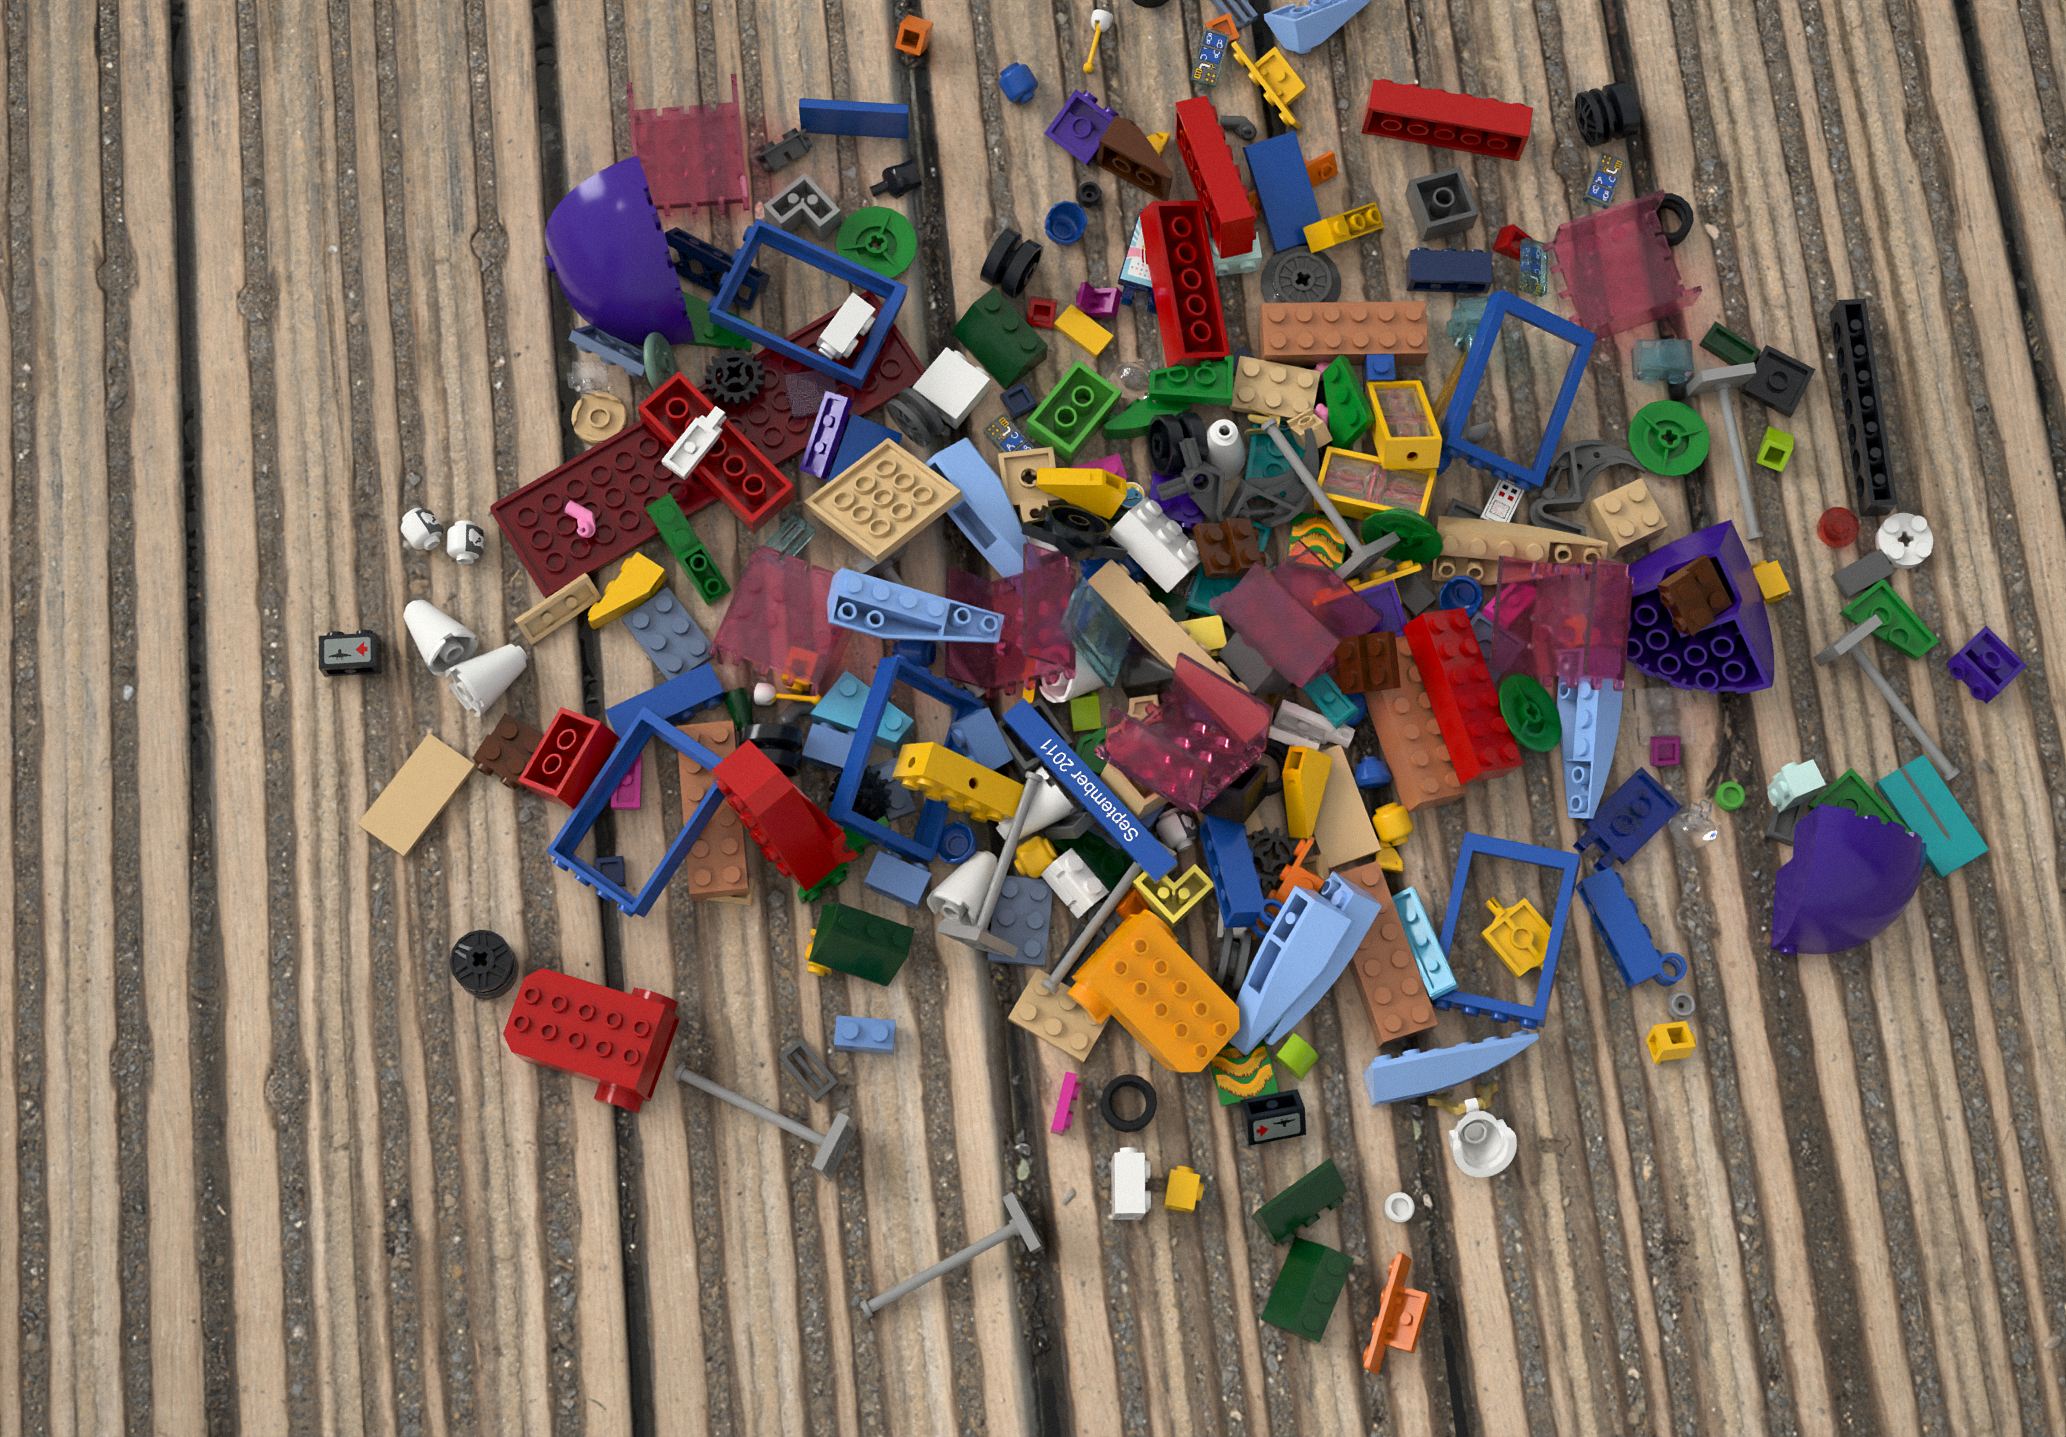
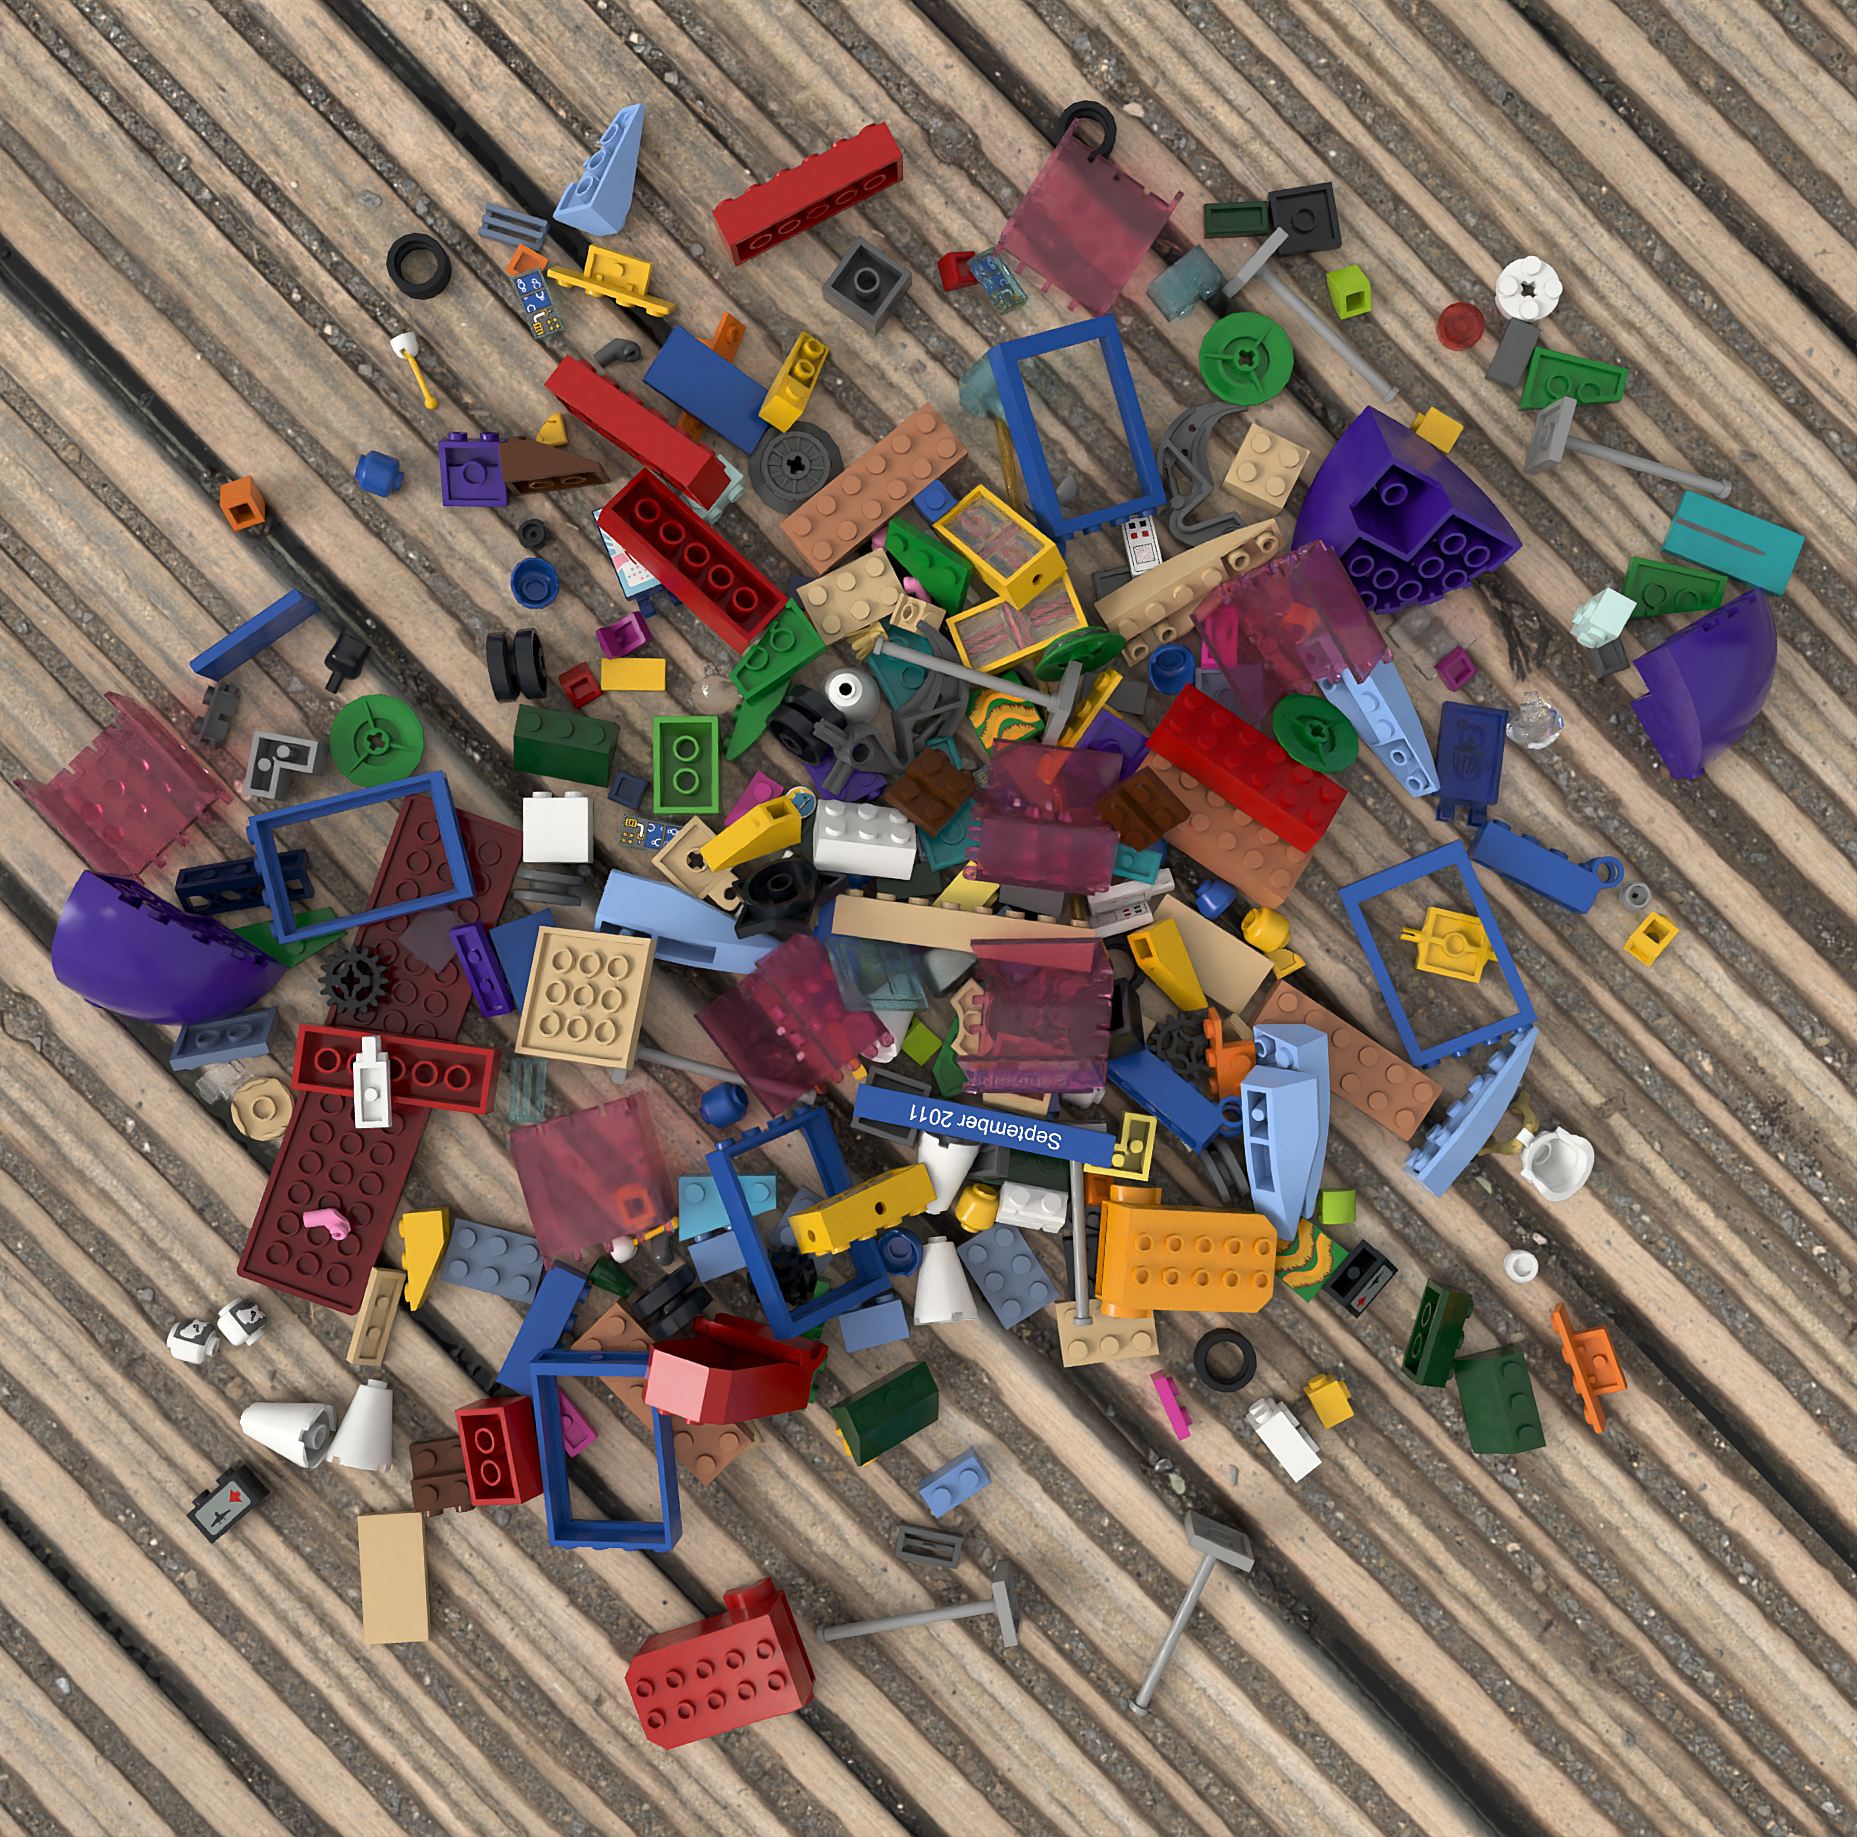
camera: 35 degrees left, 15 degrees up
black wheel [449,930,519,1000] -> none
dark blue tile [594,856,626,889] -> none
sand green plate [643,332,677,391] -> none
green slope [645,493,731,605] -> none
white brick [816,292,875,361] -> none
light blue wedge [827,568,1004,643] -> none
light grey tile [936,771,1043,959] -> none
medium blue brick [950,707,1013,770] -> none
medium azure tile [1392,886,1459,1000] -> none
dark blue brick [1406,247,1492,293] -> none
black wheel [1574,80,1640,147] -> none
tile [1582,152,1627,210] -> none
reddish brown plate [1657,555,1732,636] -> none
bright green tile [1715,781,1745,811] -> none
black brick [1829,299,1898,517] -> none
dark purple plate [1946,626,2027,704] -> none

